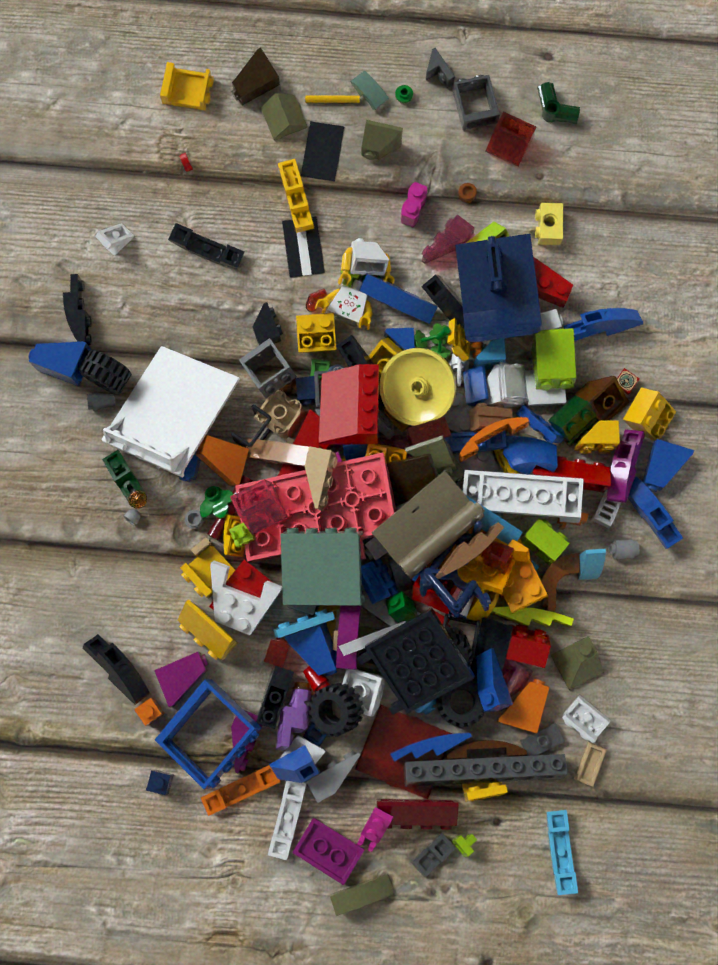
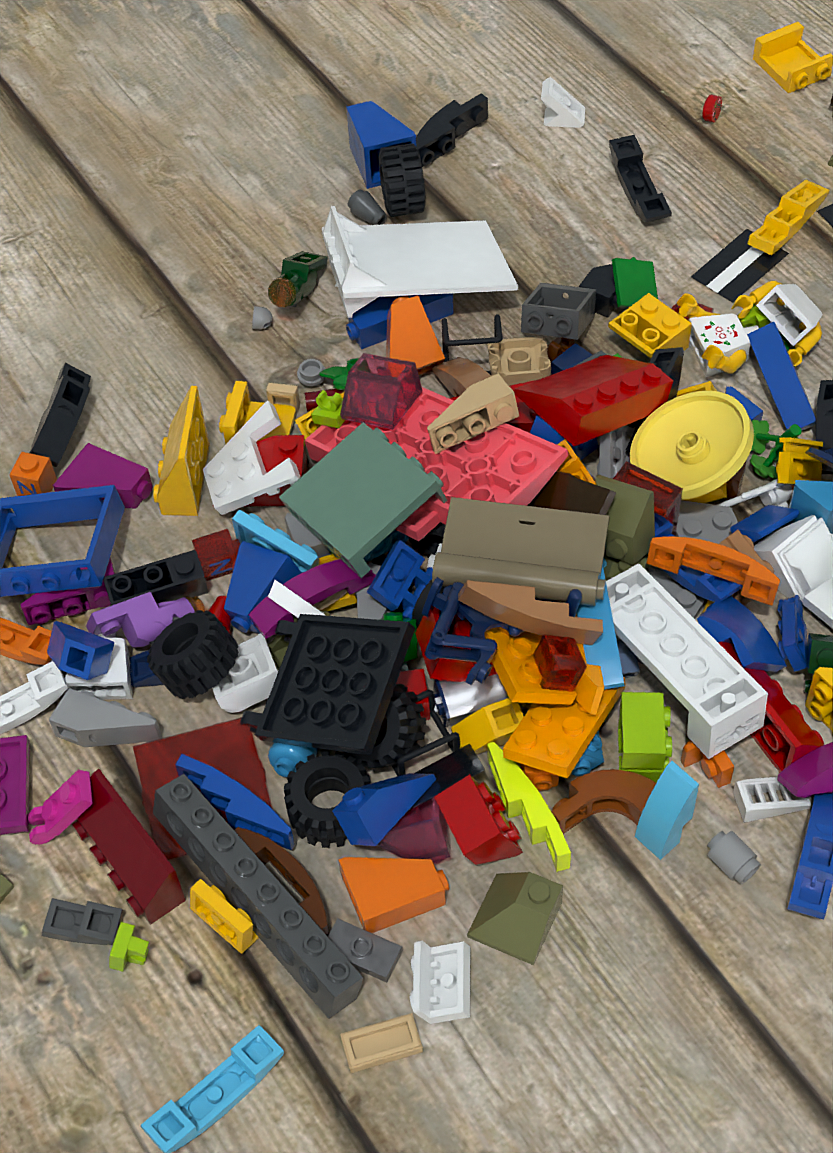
camera: 55 degrees right, 25 degrees down
none -> green piece [612,257,658,308]

